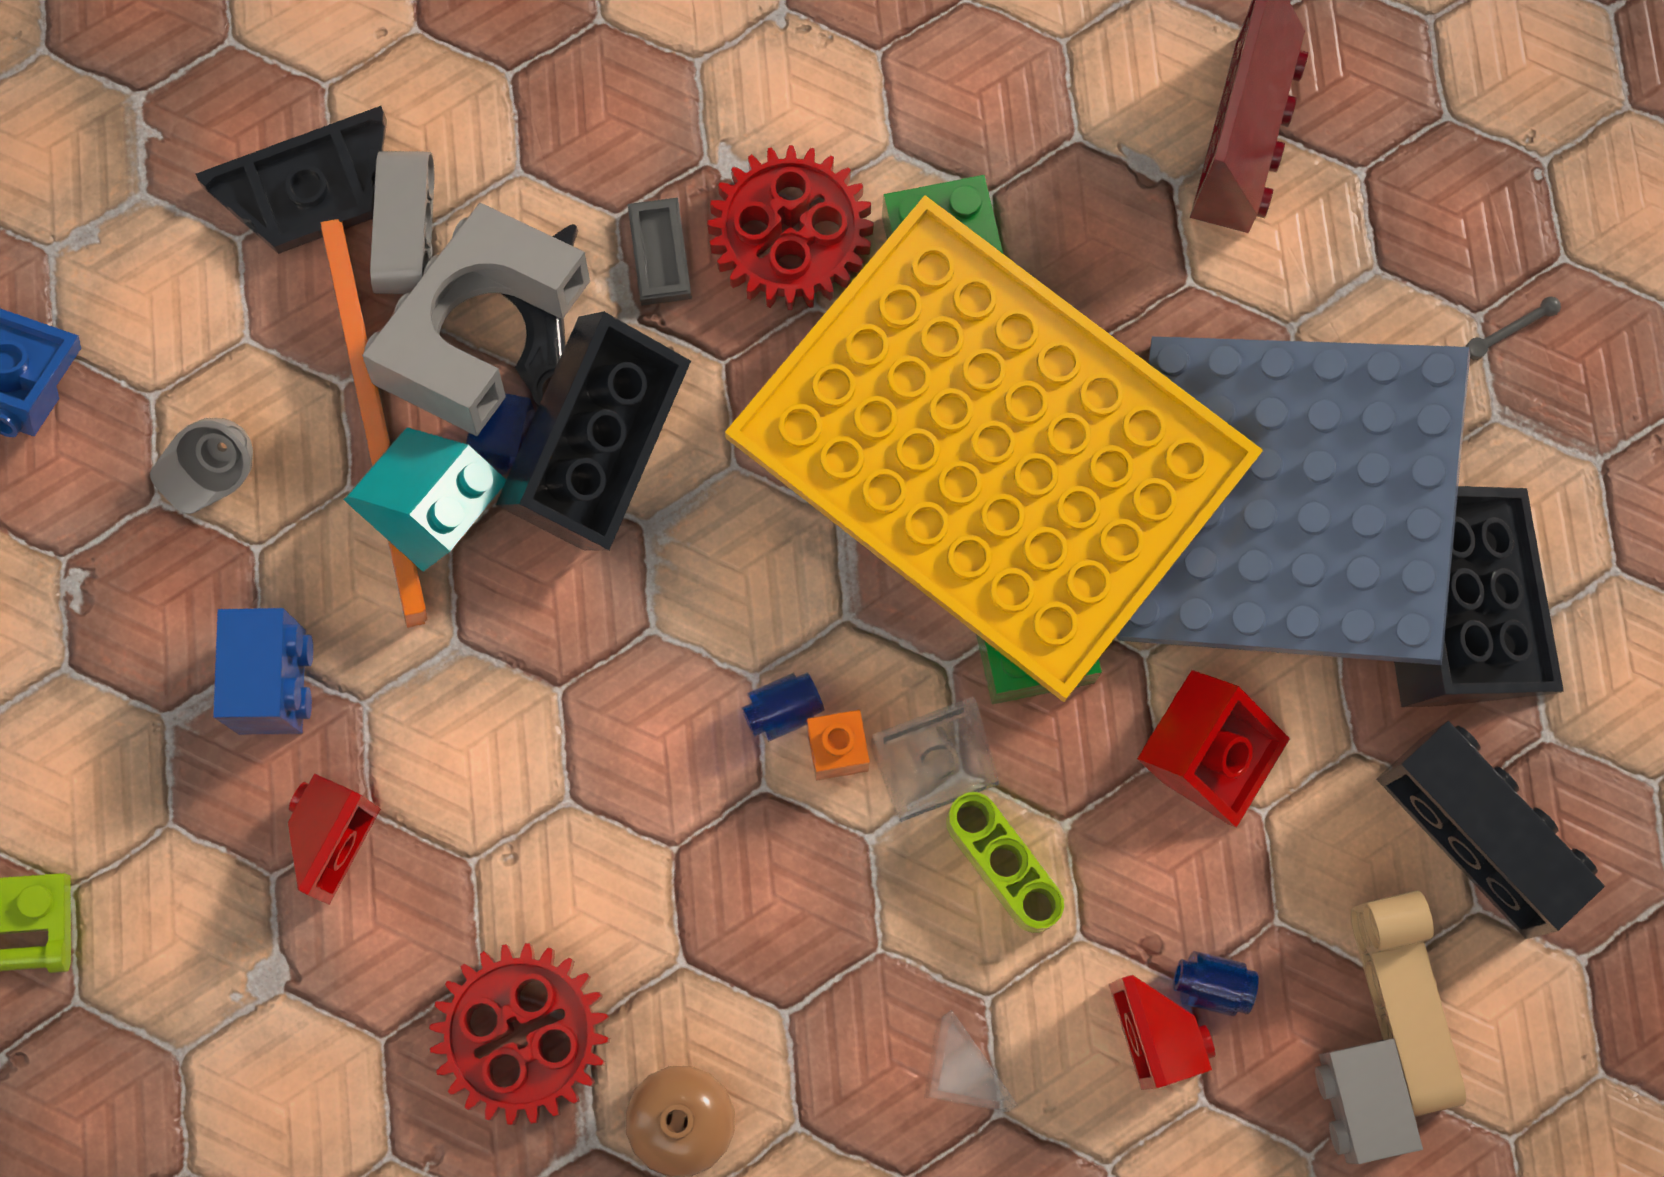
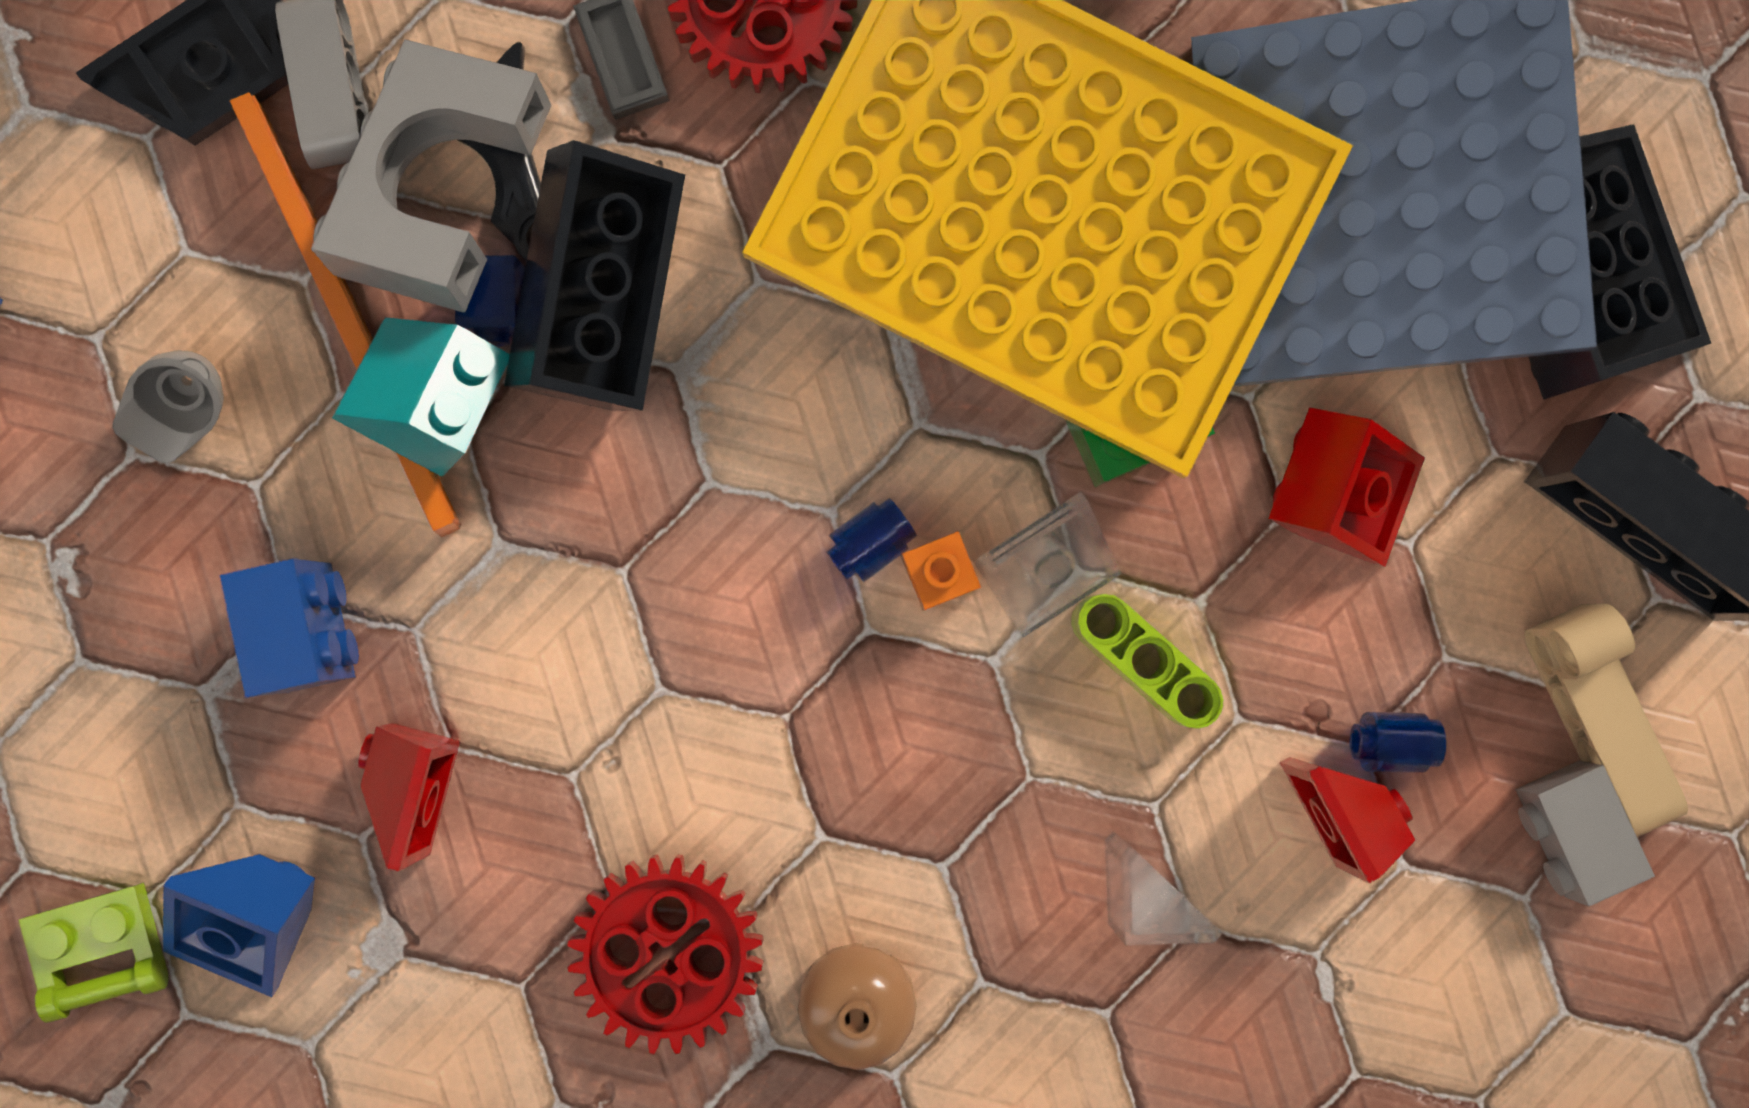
camera: 15 degrees left, 10 degrees up
none -> blue slope [163,854,315,997]

